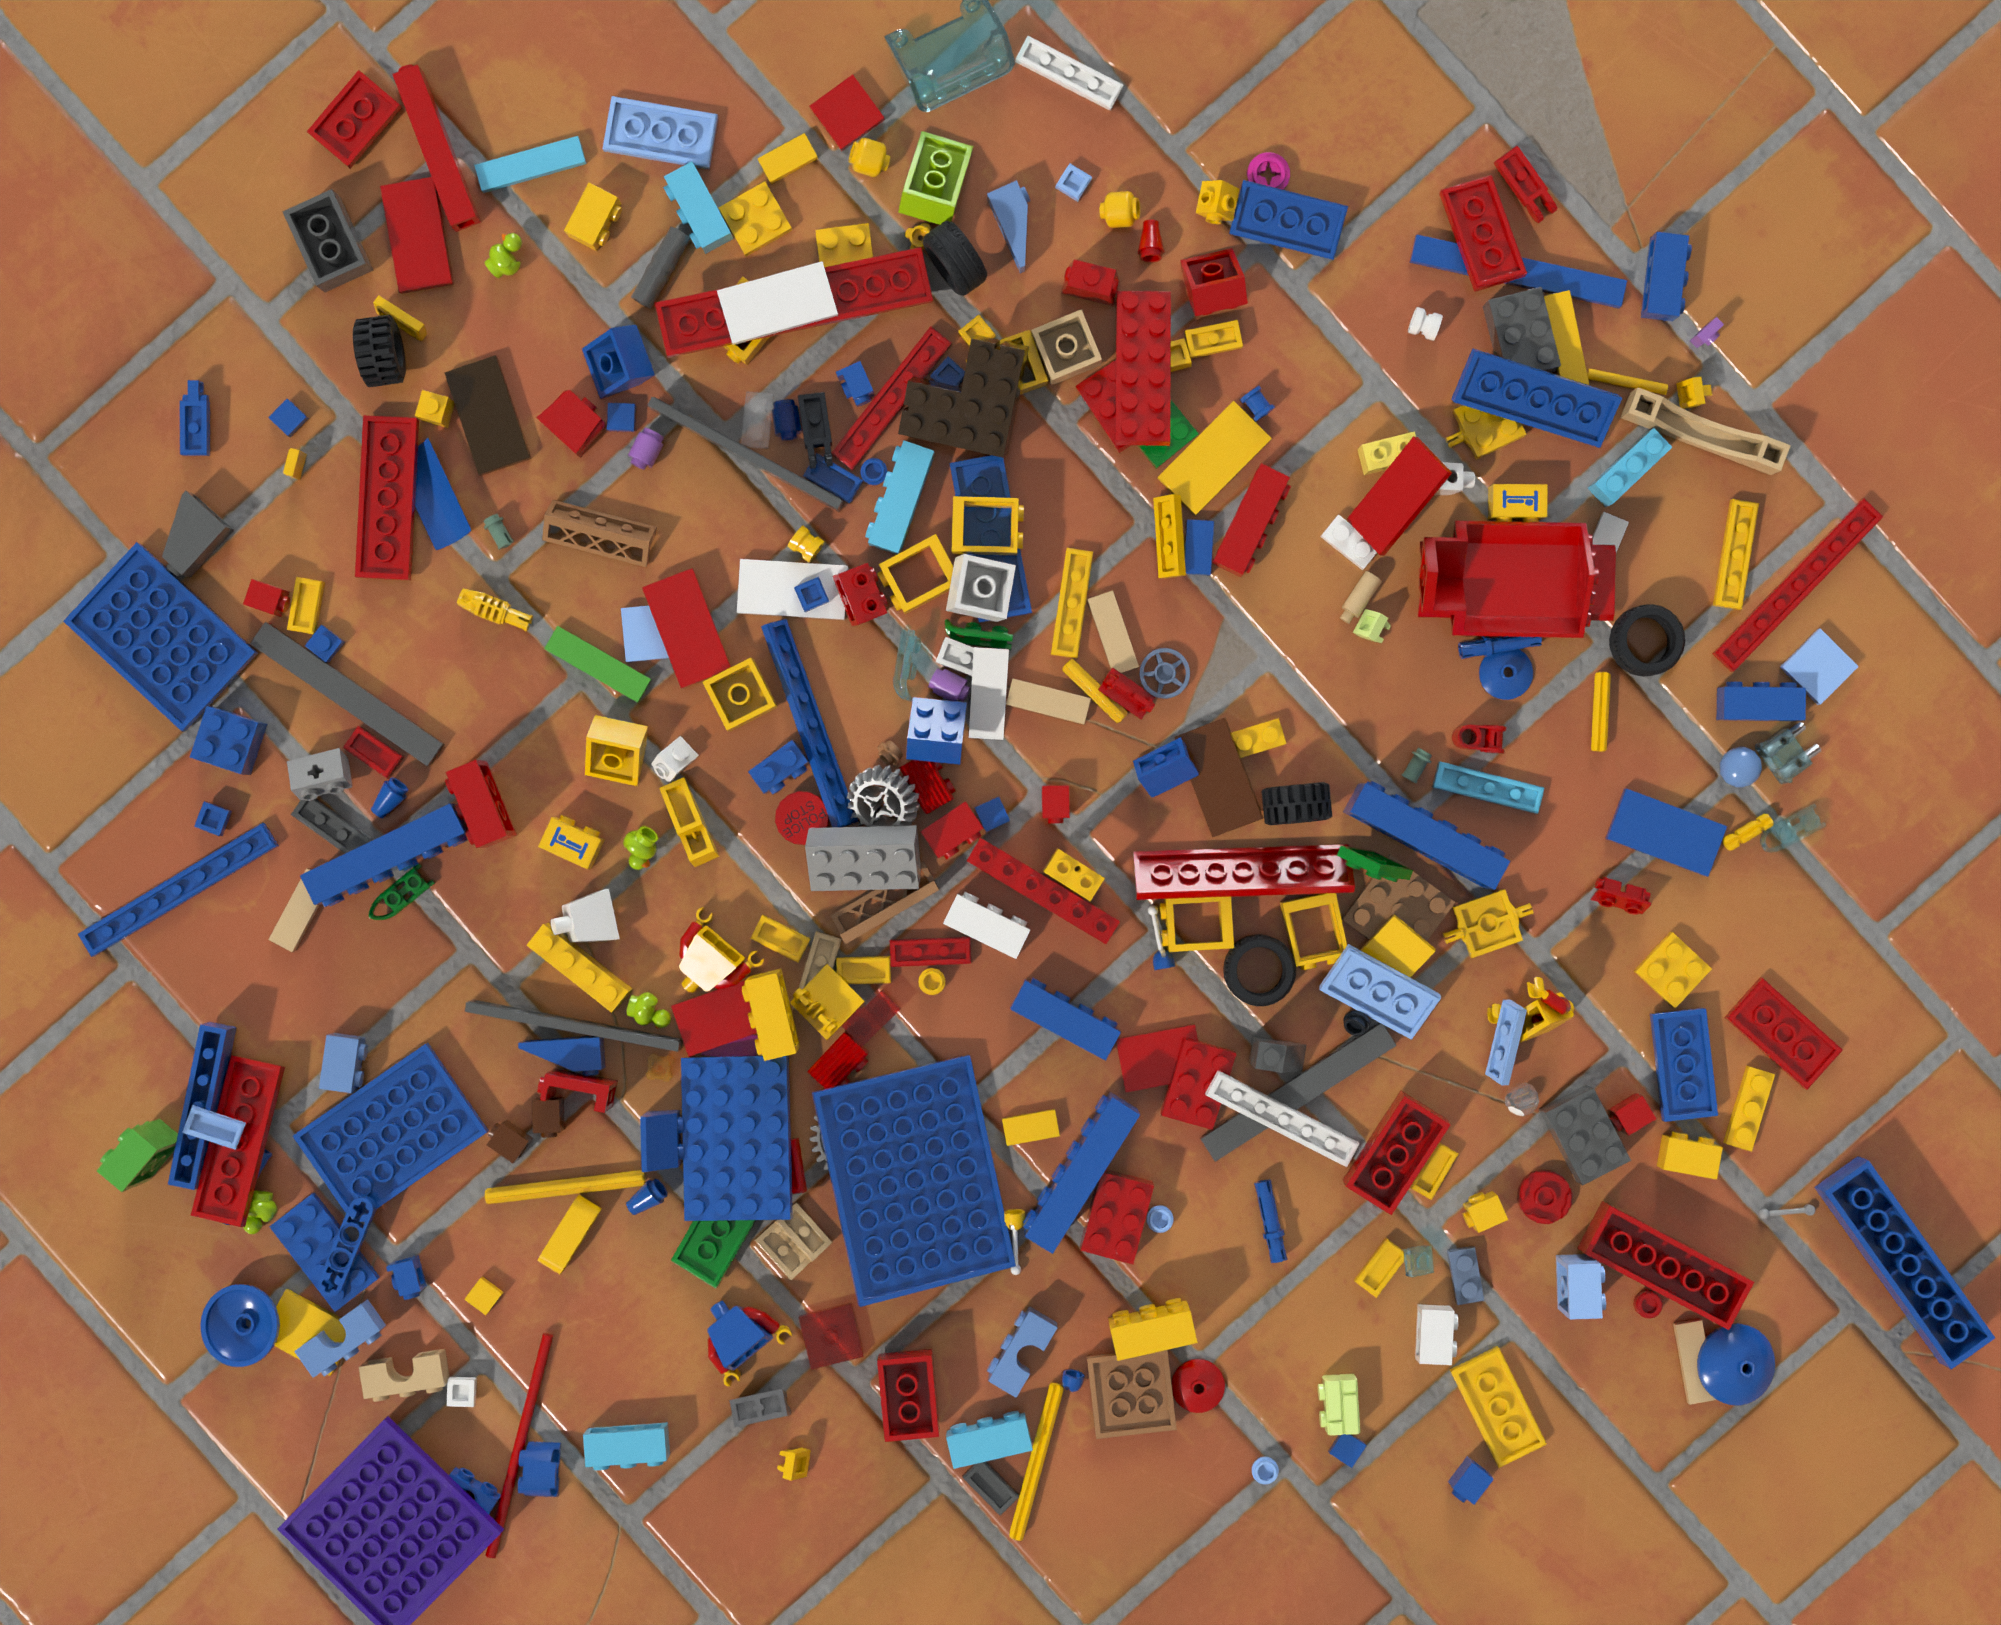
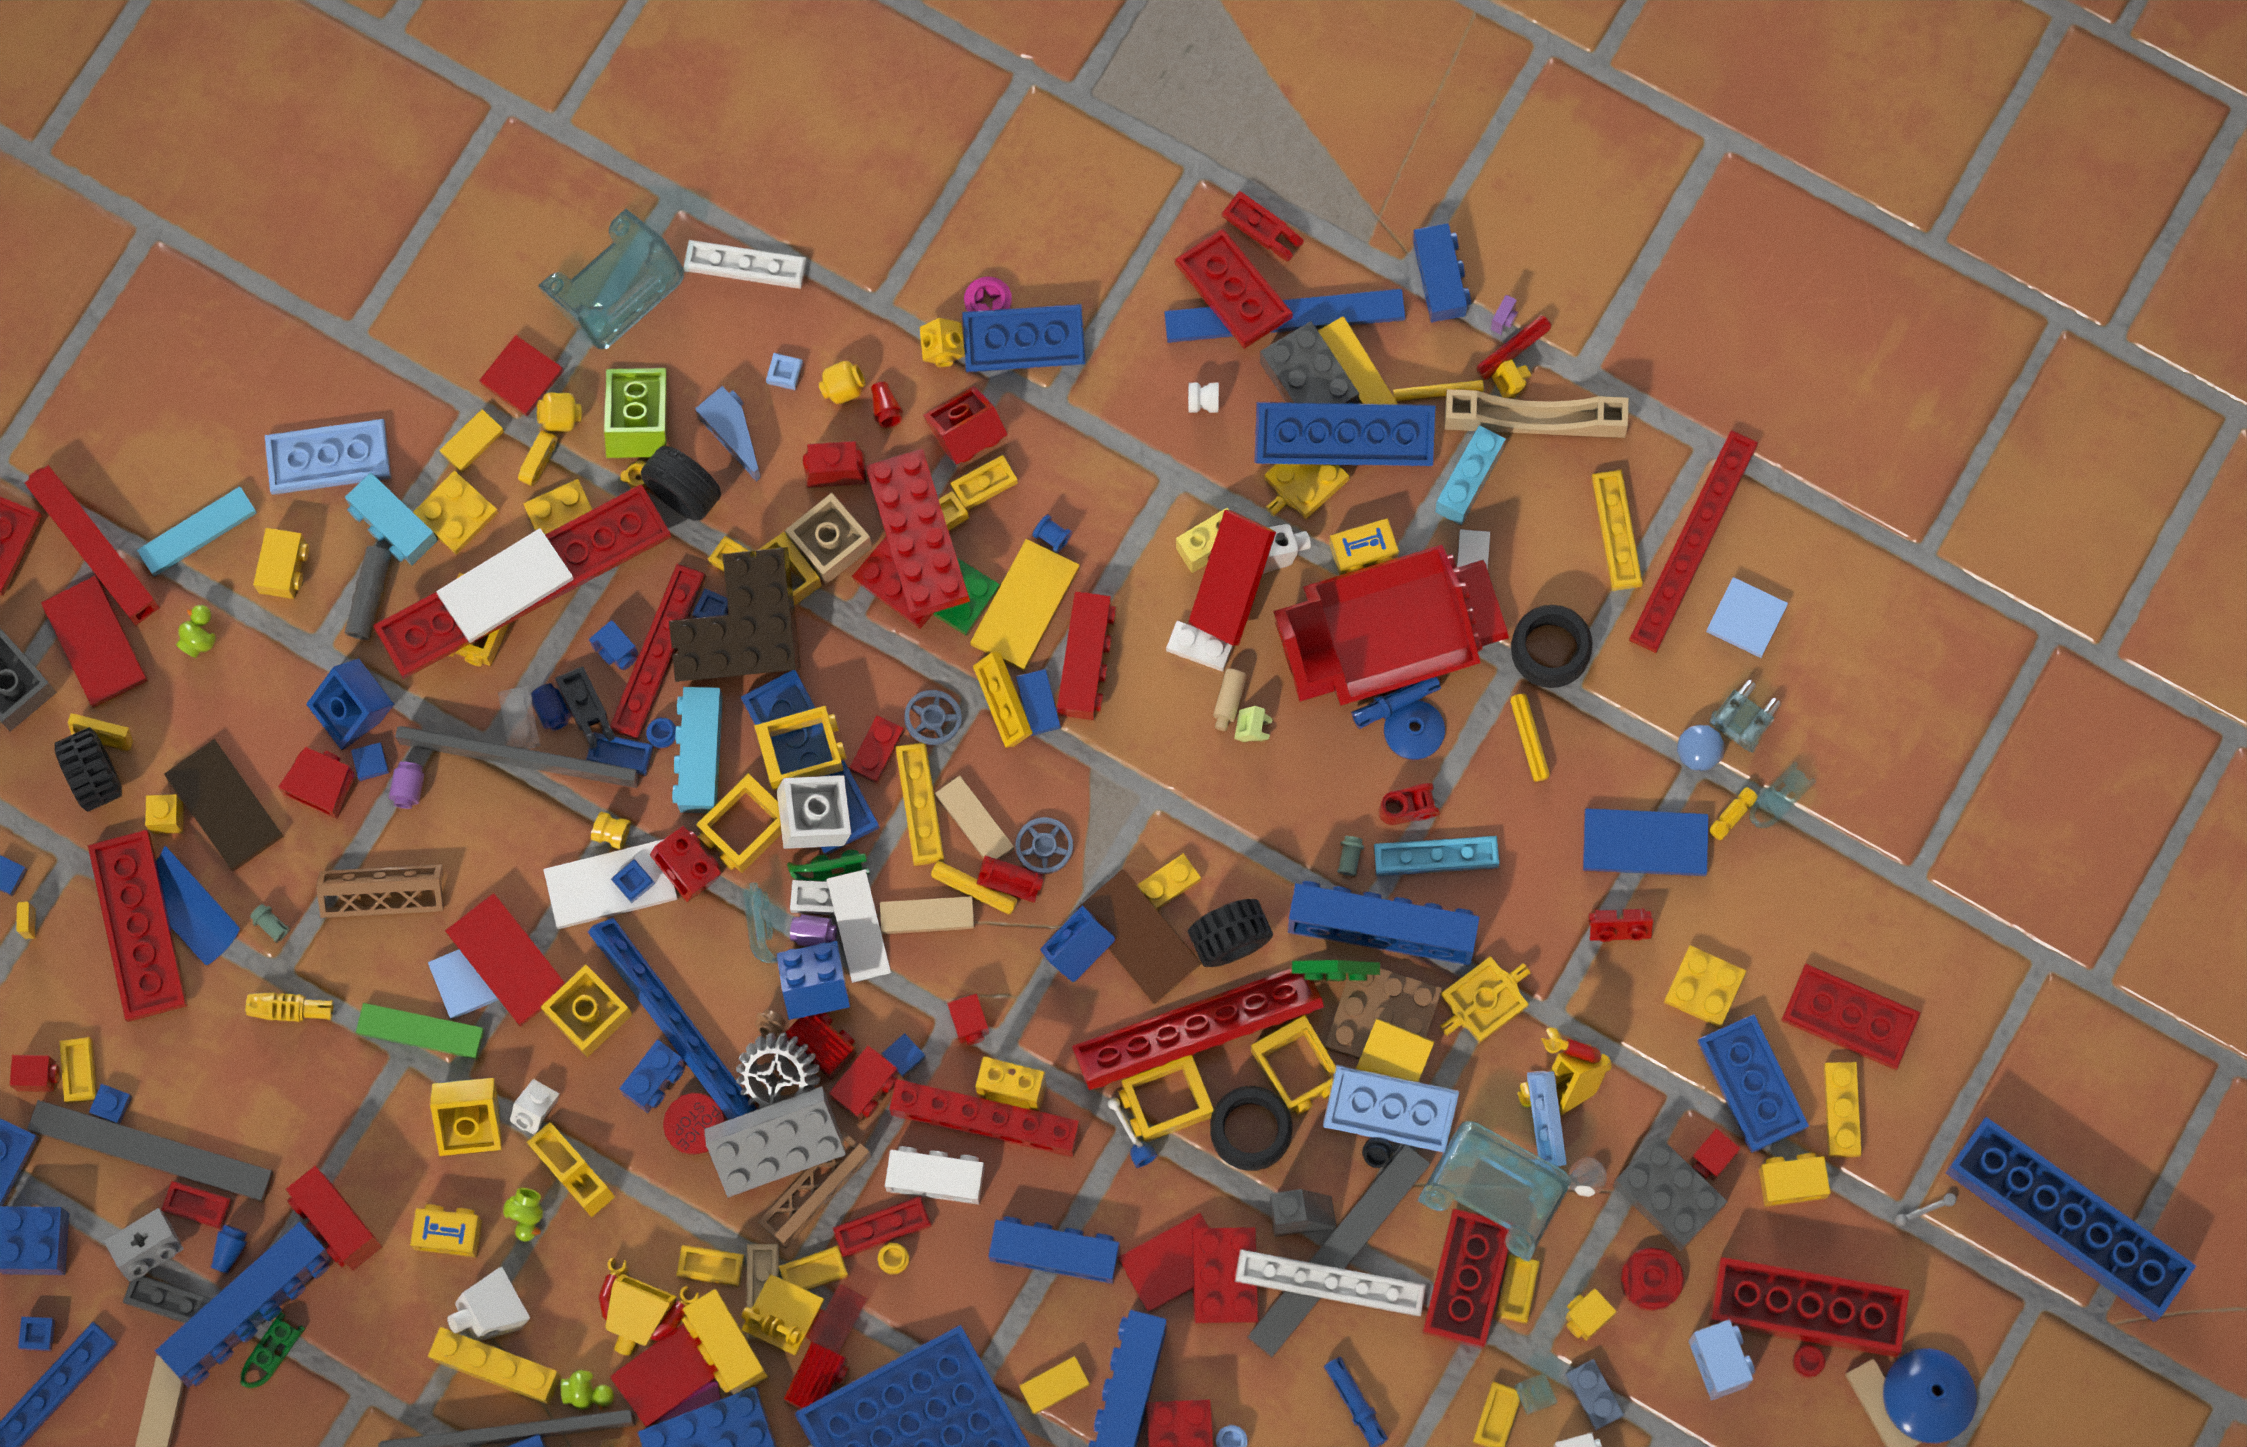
camera: 10 degrees left, 15 degrees down
blue brick [1716,682,1806,721] -> none
none -> yellow beam [518,430,558,487]
none -> red plate [849,715,904,784]
none -> sand blue wheel [904,690,962,745]
none -> clear light blue windscreen [1417,1121,1571,1262]
none -> red axle [1476,315,1552,380]

